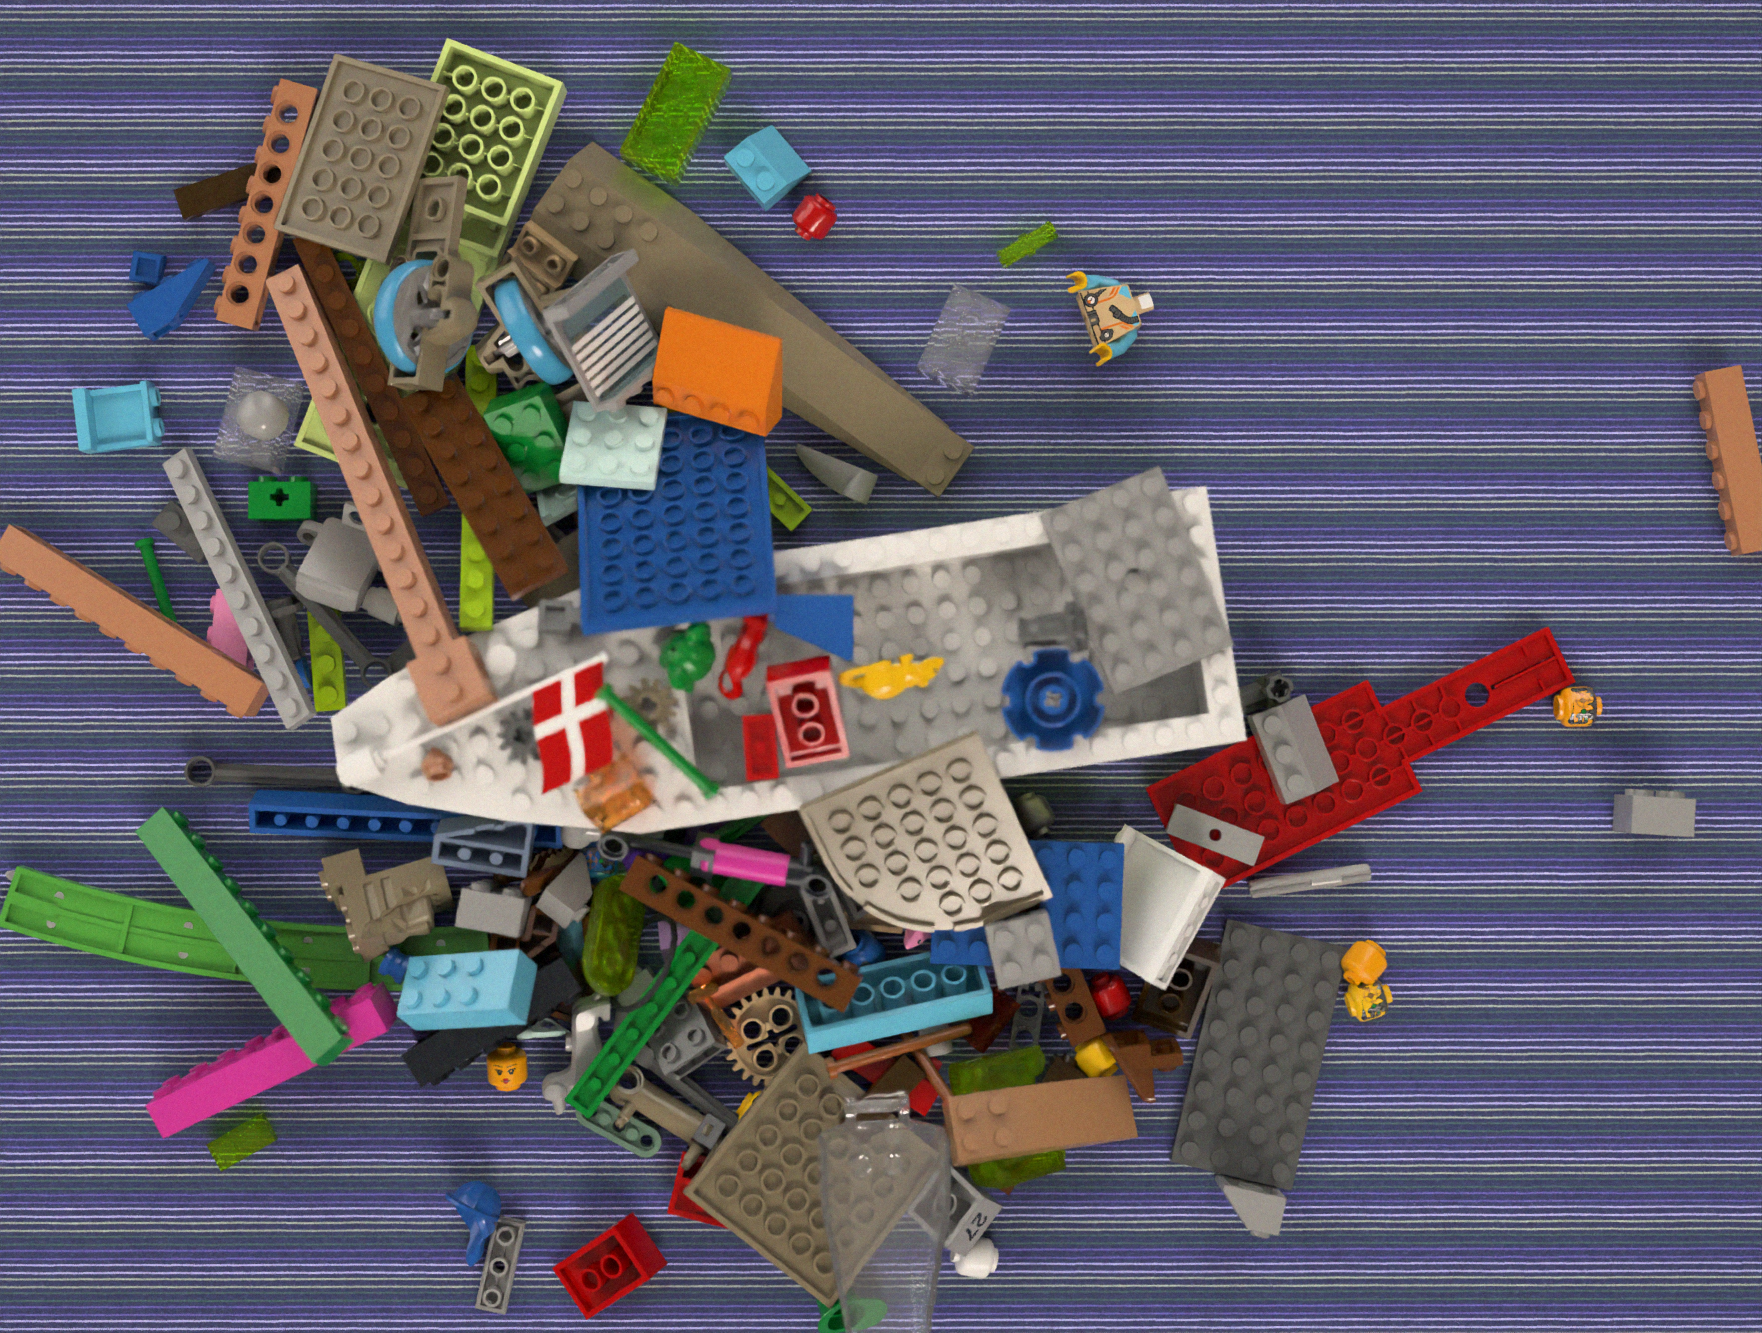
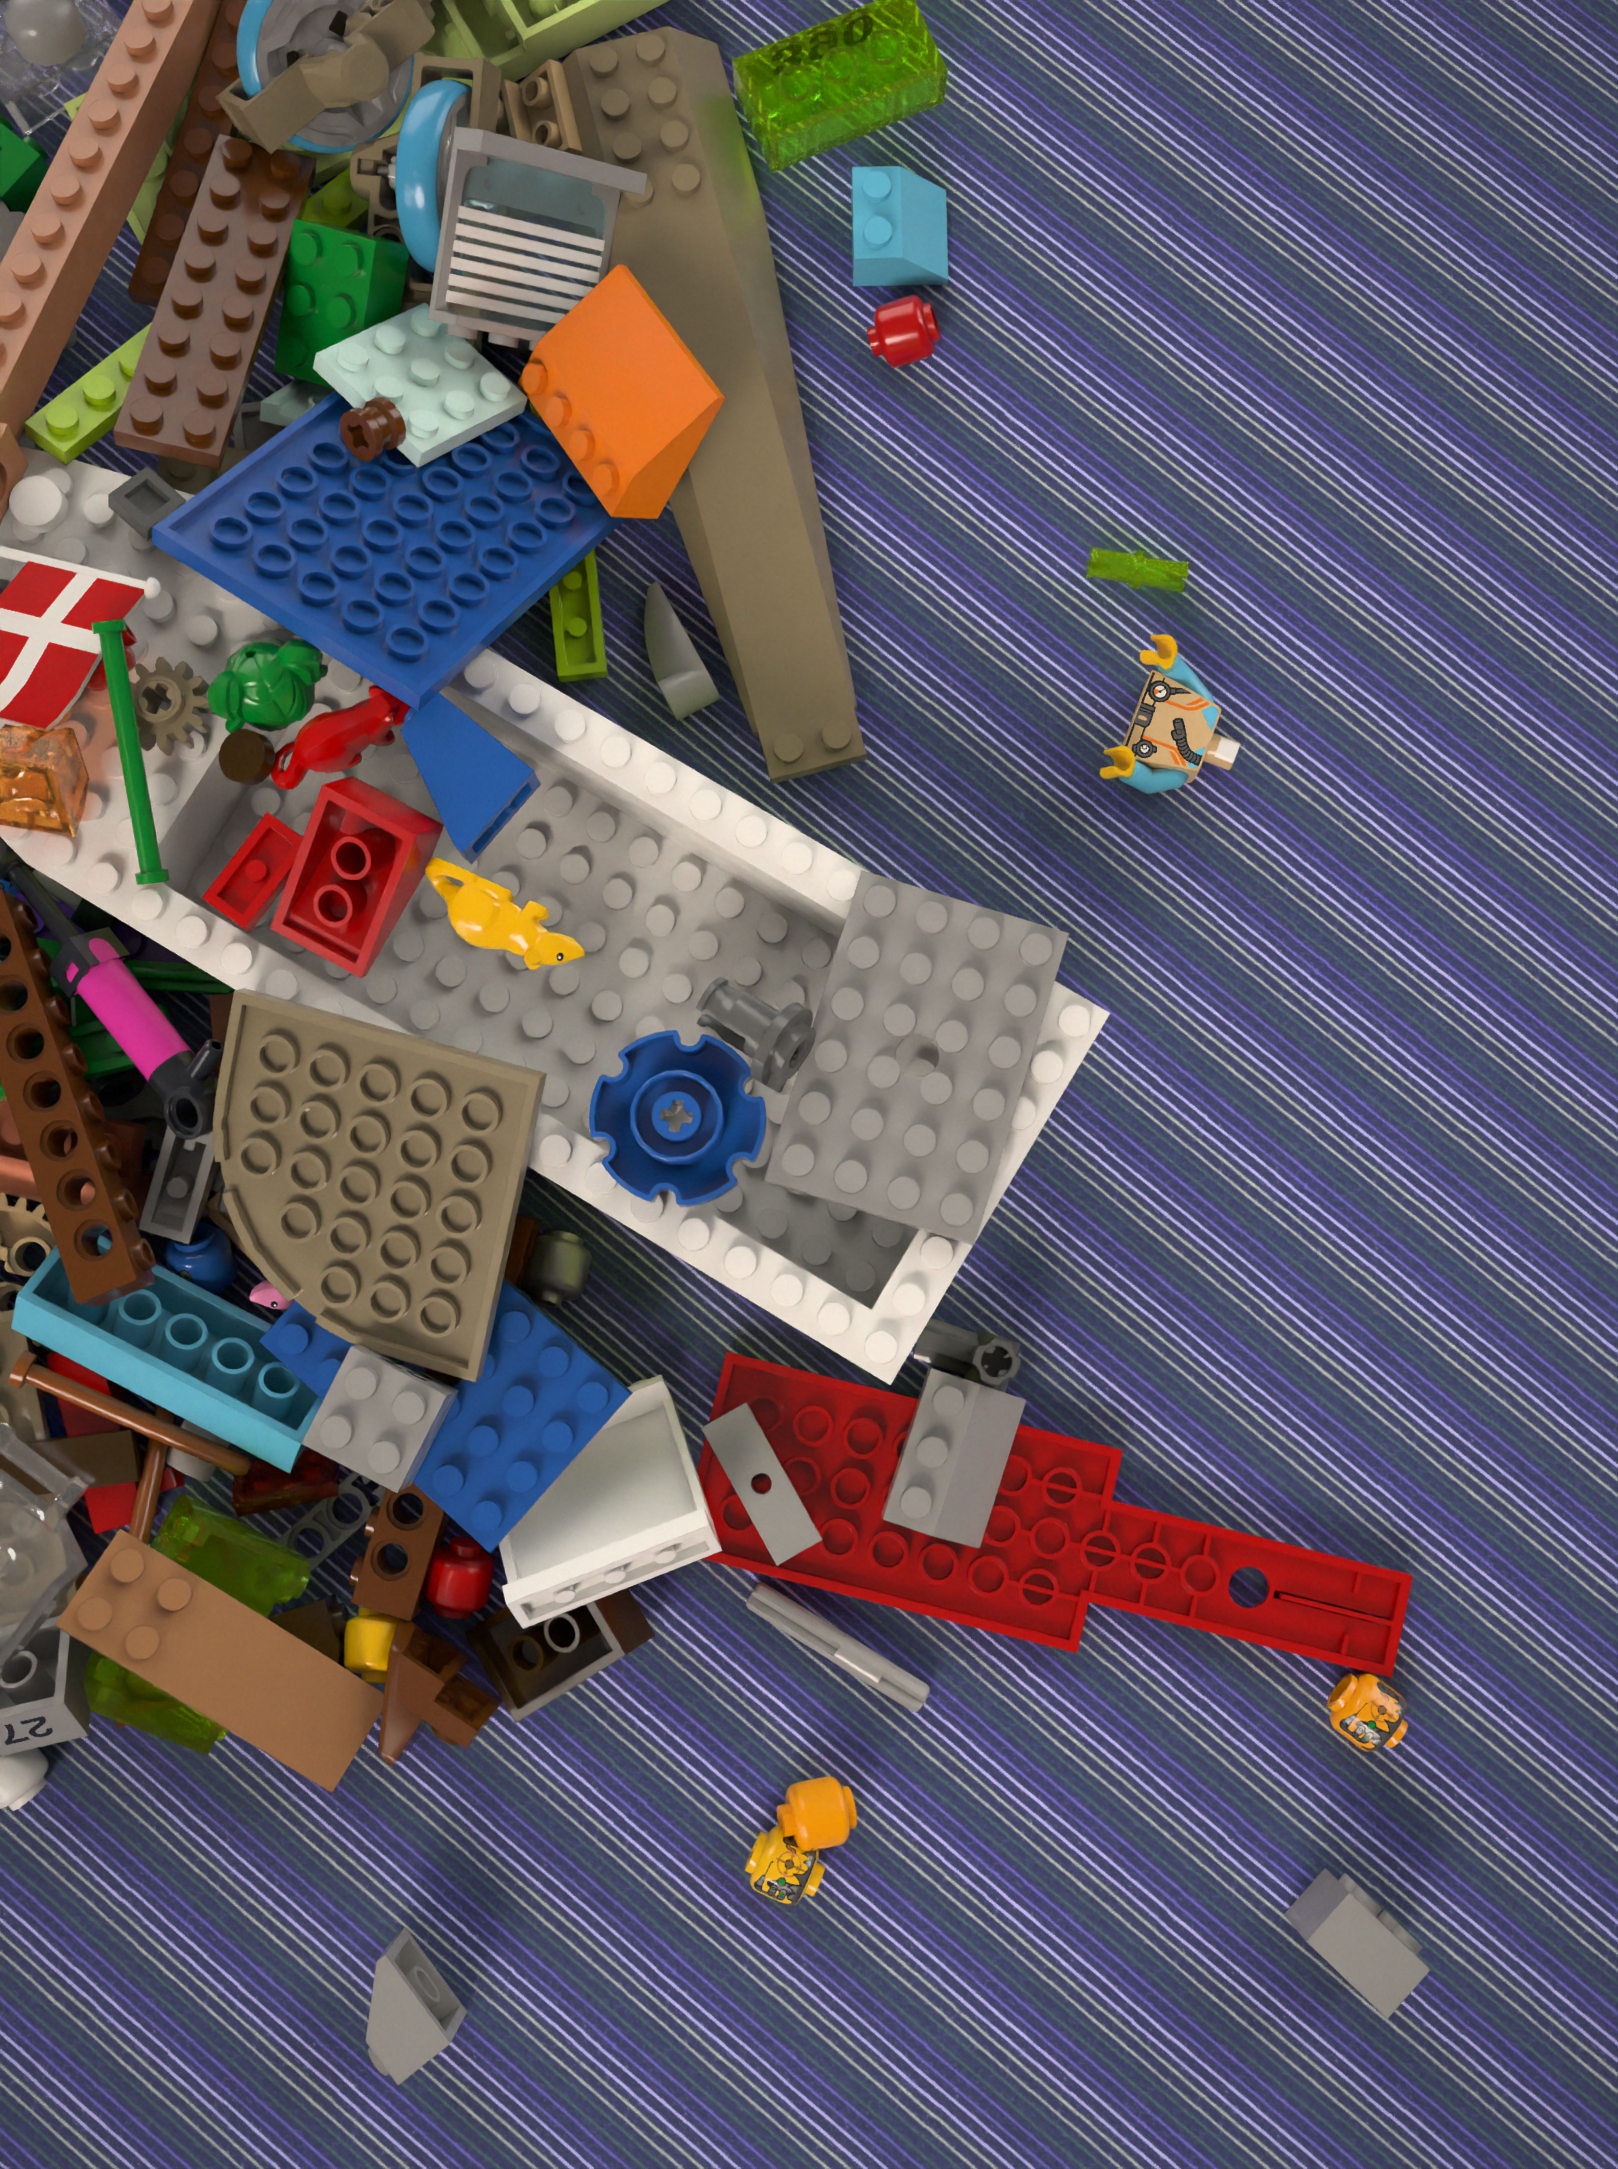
camera: 45 degrees right, 5 degrees down
clear brick [916,283,1011,398] -> none
dark grey plate [1169,918,1348,1191] -> none
none -> dark brown tile [219,729,275,786]
none -> reddish brown wheel [340,396,406,461]

